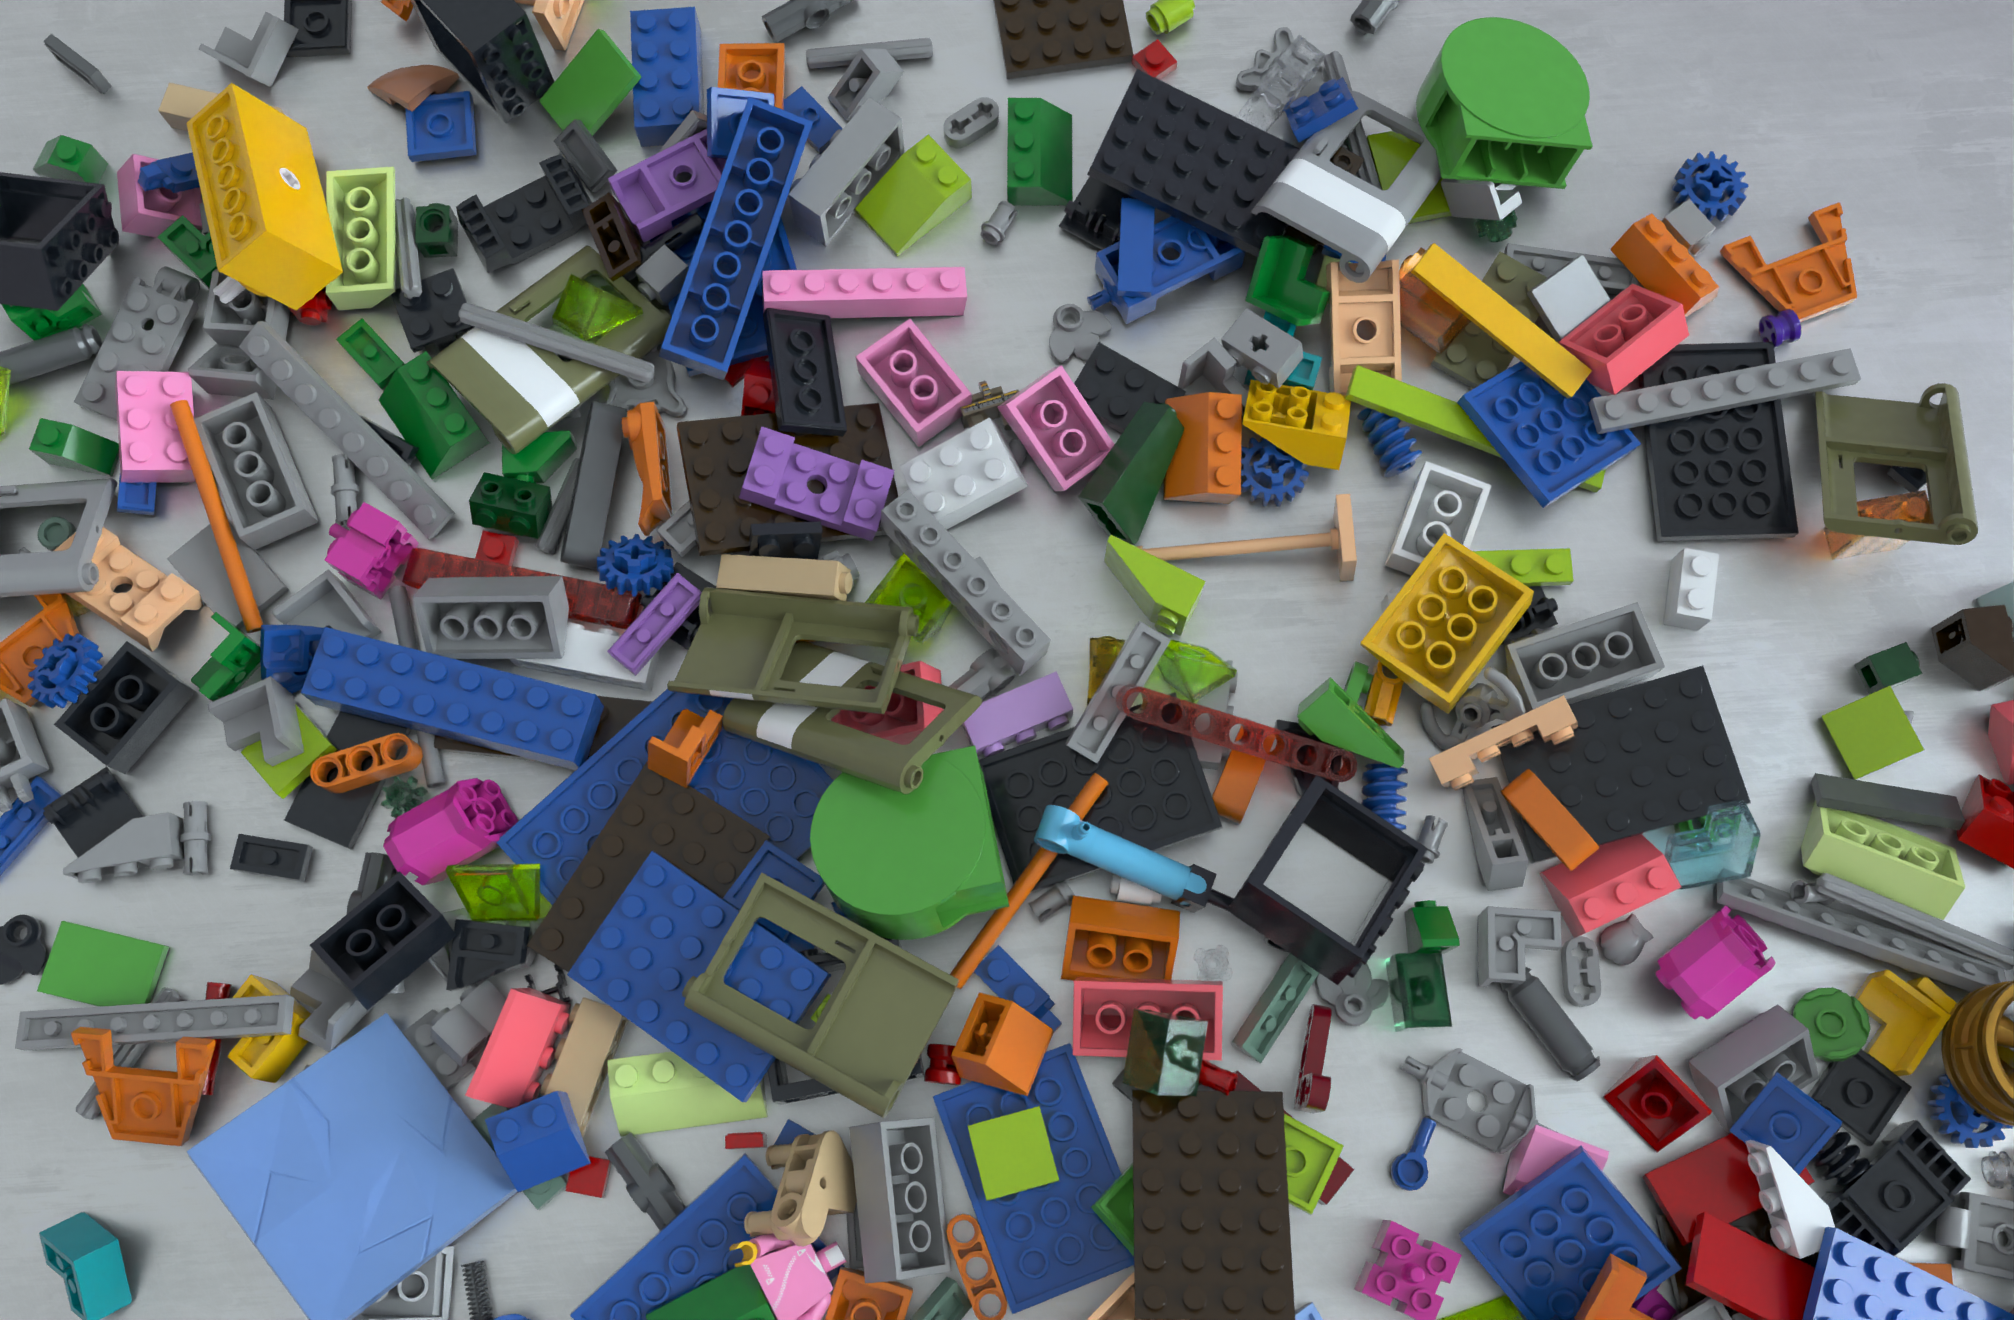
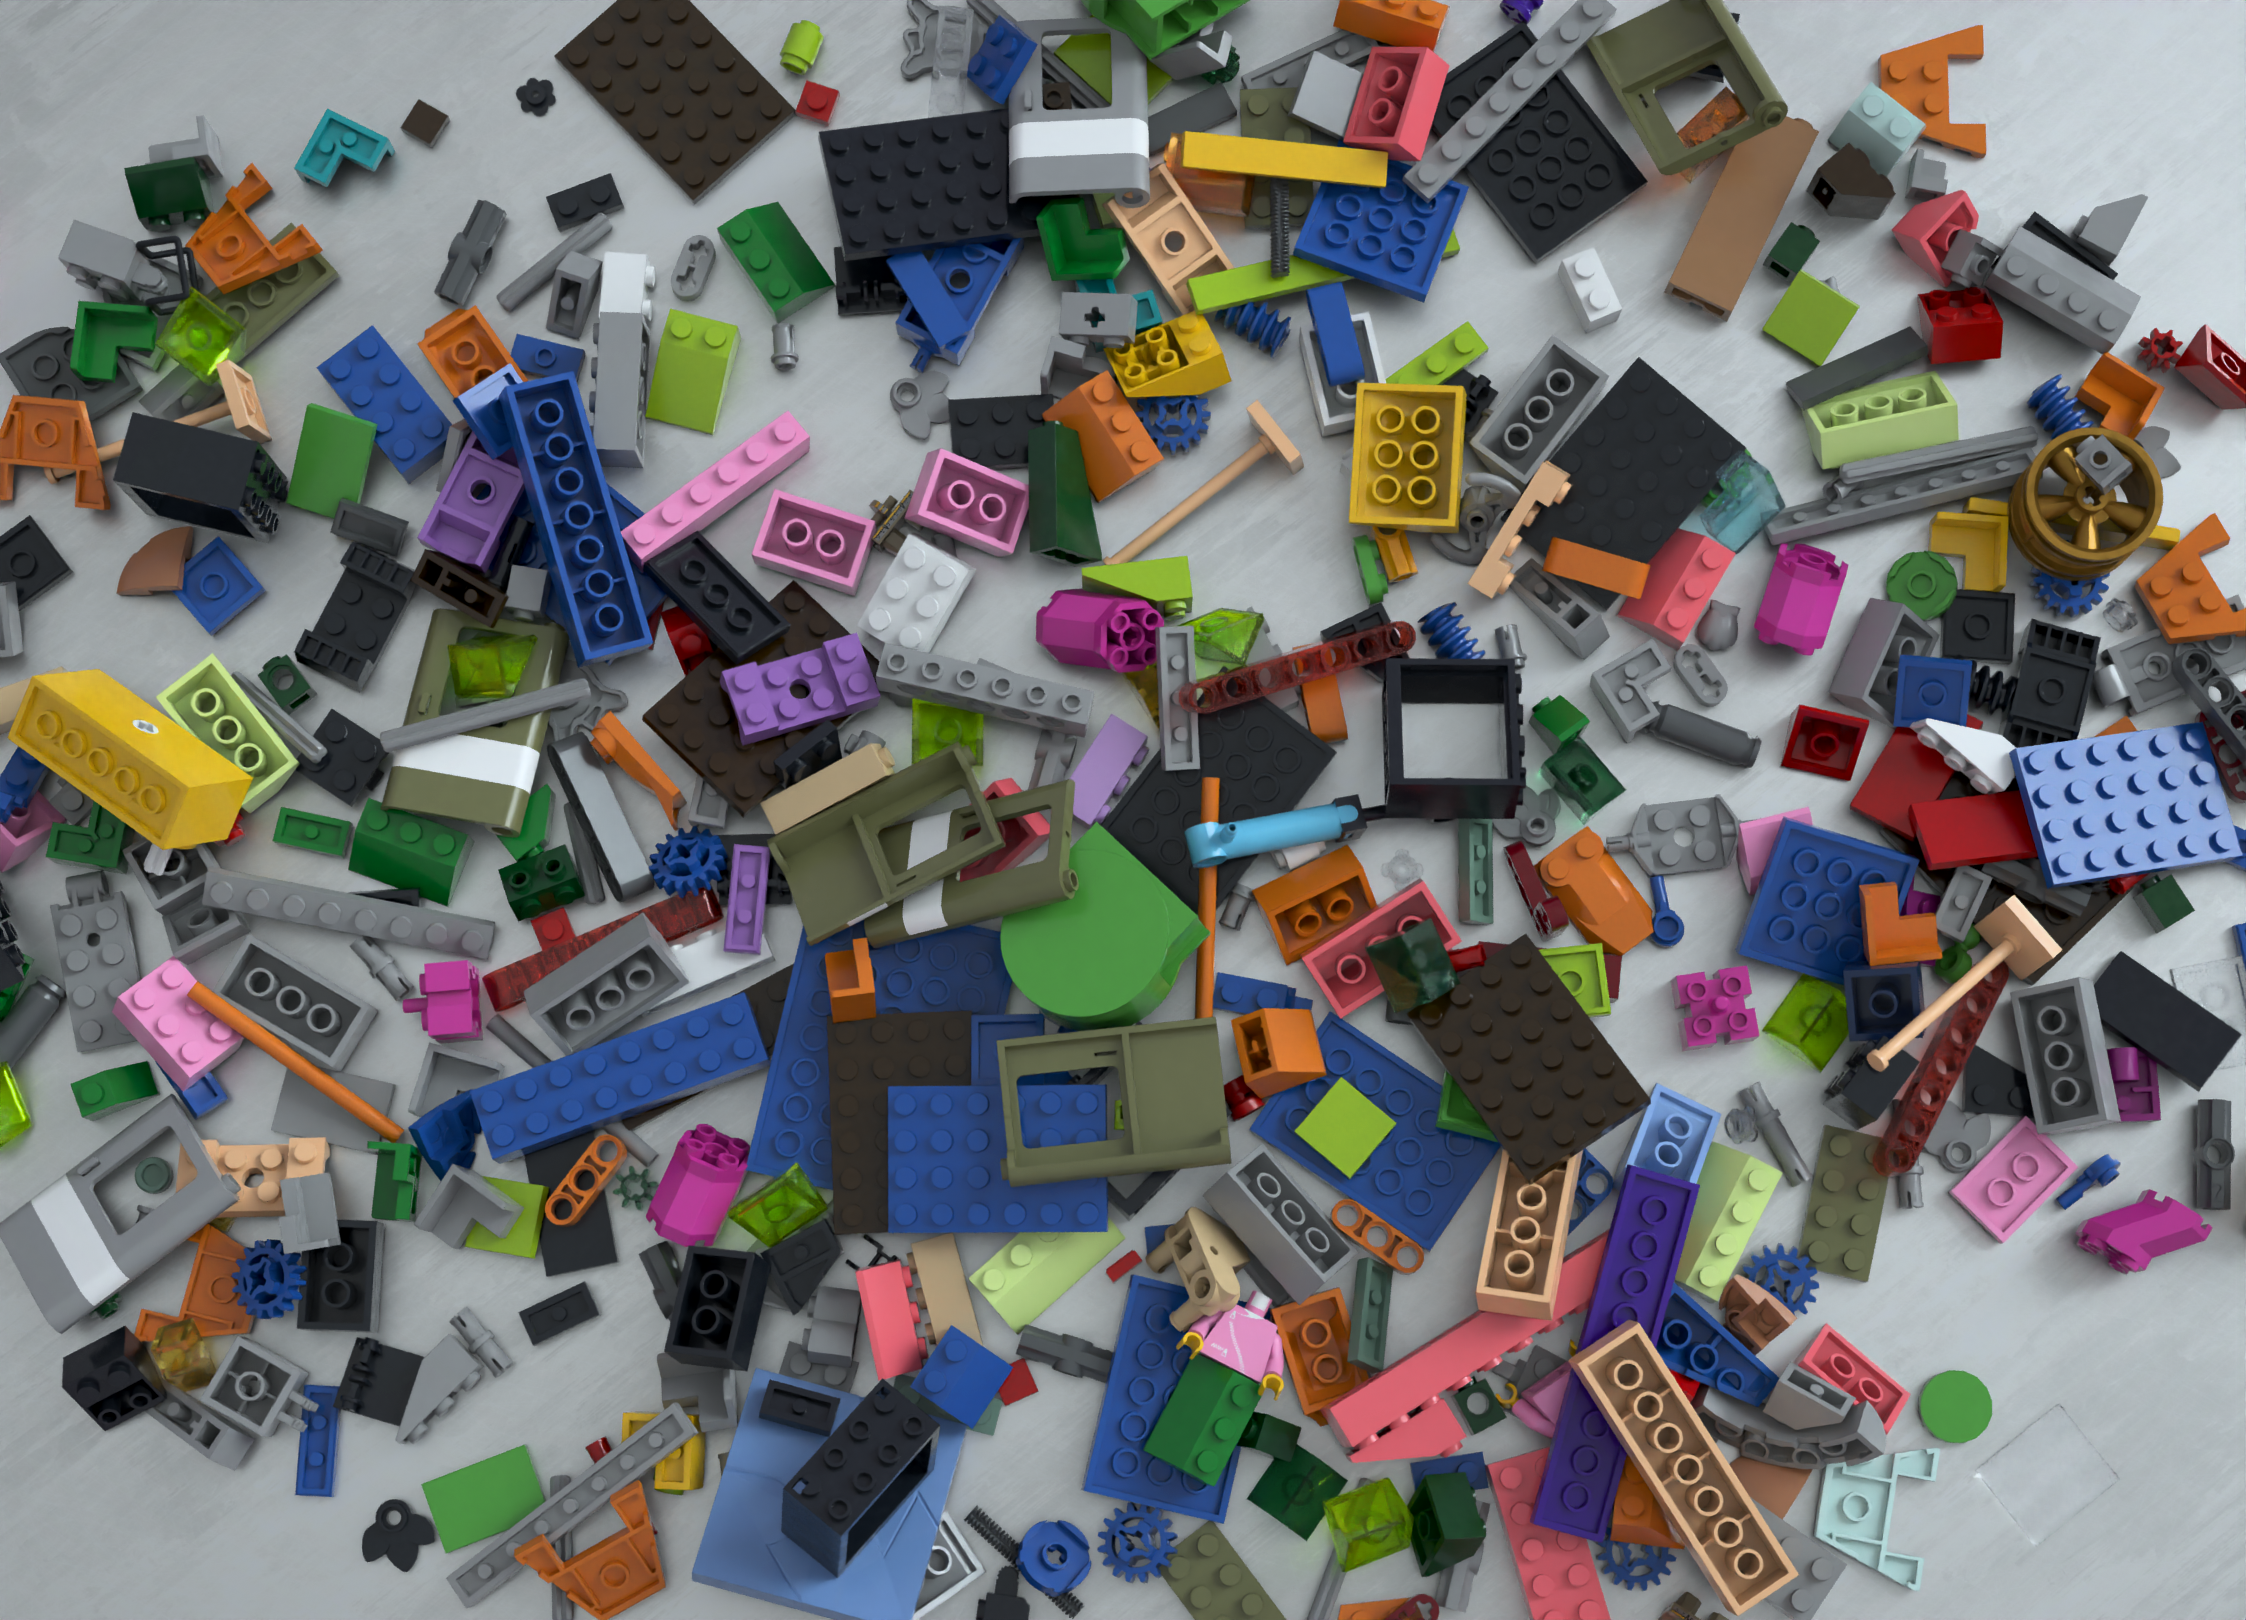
camera: 35 degrees left, 5 degrees up
bright green slope [1297,677,1404,768] -> none
none -> light grey panel [279,1173,341,1254]
none -> black plate [546,173,624,232]
none -> white piece [598,251,655,321]
none -> black plate [759,1379,840,1437]
none -> black window [781,1378,940,1578]
none -> dark pink brick [1036,589,1164,673]
none -> dark grey tile [1148,82,1237,157]
none -> dark grey axle [1270,177,1290,278]
none -> blue beam [1306,282,1365,387]
none -> orange slope [1534,826,1654,956]
none -> medium nougat brick [1664,116,1819,322]

